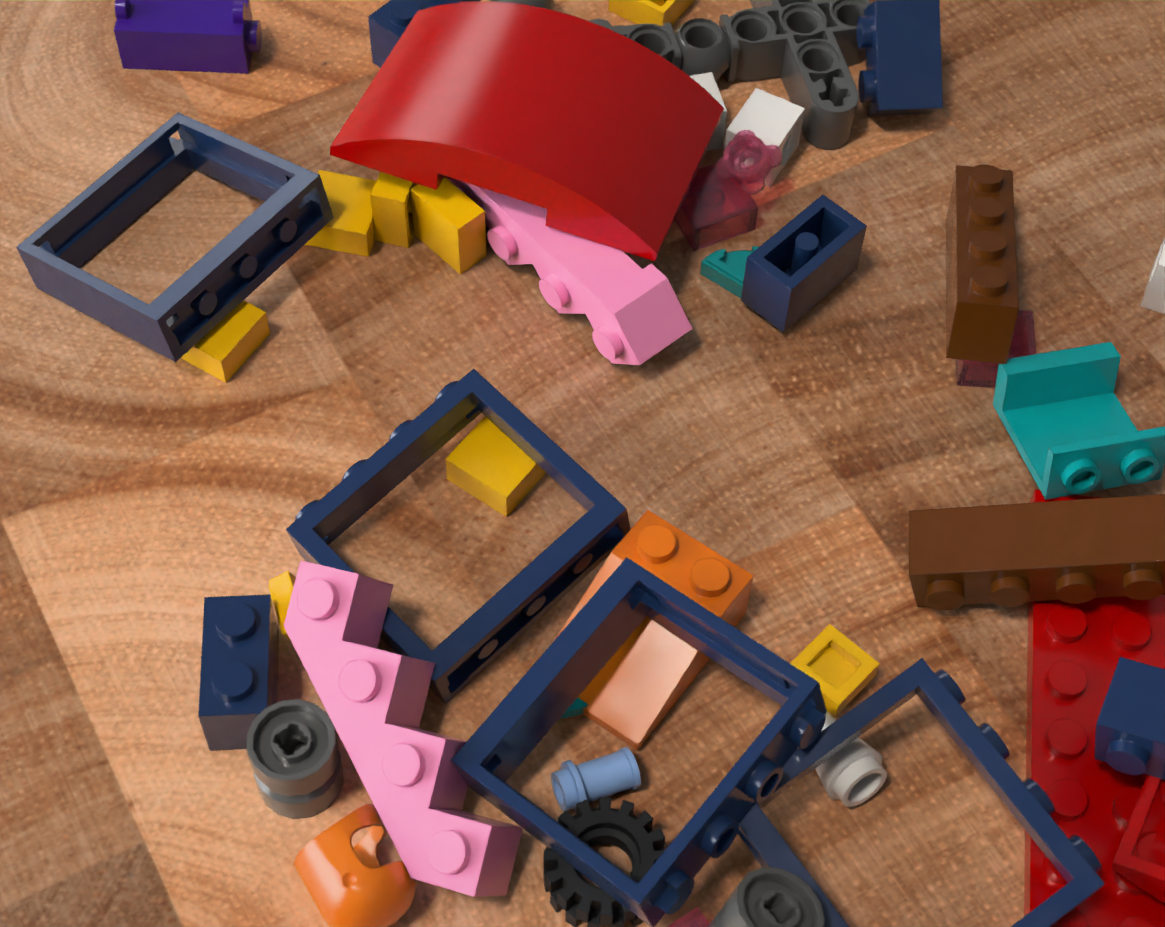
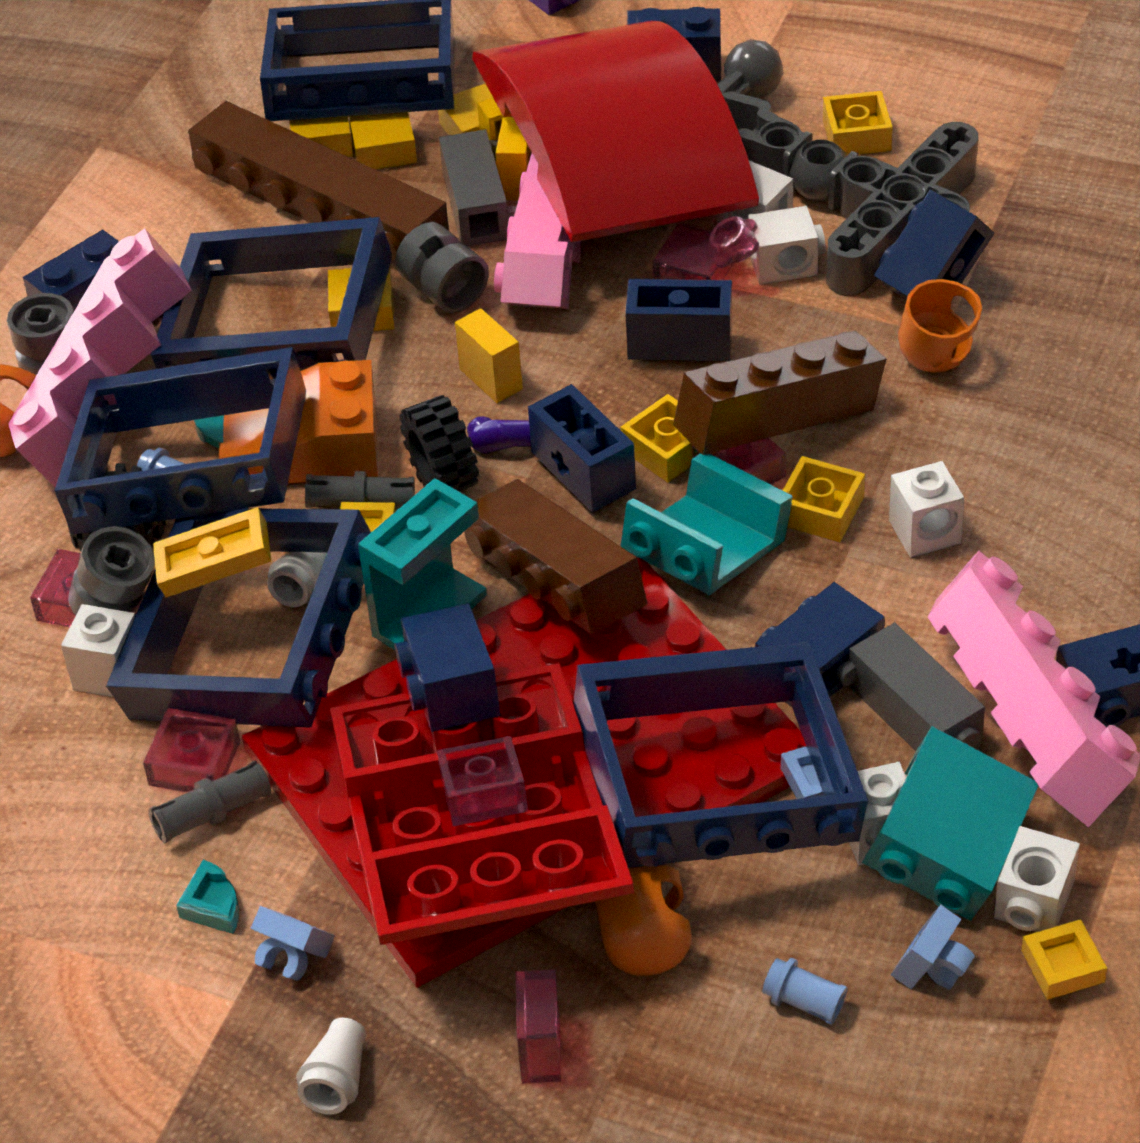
camera: 55 degrees right, 10 degrees down
none -> yellow plate [153,507,272,598]
none -> reddish brown brick [188,101,449,264]
none -> dark grey pin [305,471,415,509]
none -> yellow piece [349,112,417,170]
none -> teal panel [358,478,487,650]
none -> dark grey wheel [395,222,489,313]
none -> black tyre [399,395,479,492]
none -> dark grey brick [439,130,517,246]
none -> yellow piece [455,308,523,403]
none -> dark purple arm [467,416,531,454]
none -> dark blue brick [528,384,636,513]
none -> yellow piece [620,394,700,483]
none -> yellow piece [782,456,865,543]
none -> orange helmet [898,279,982,373]

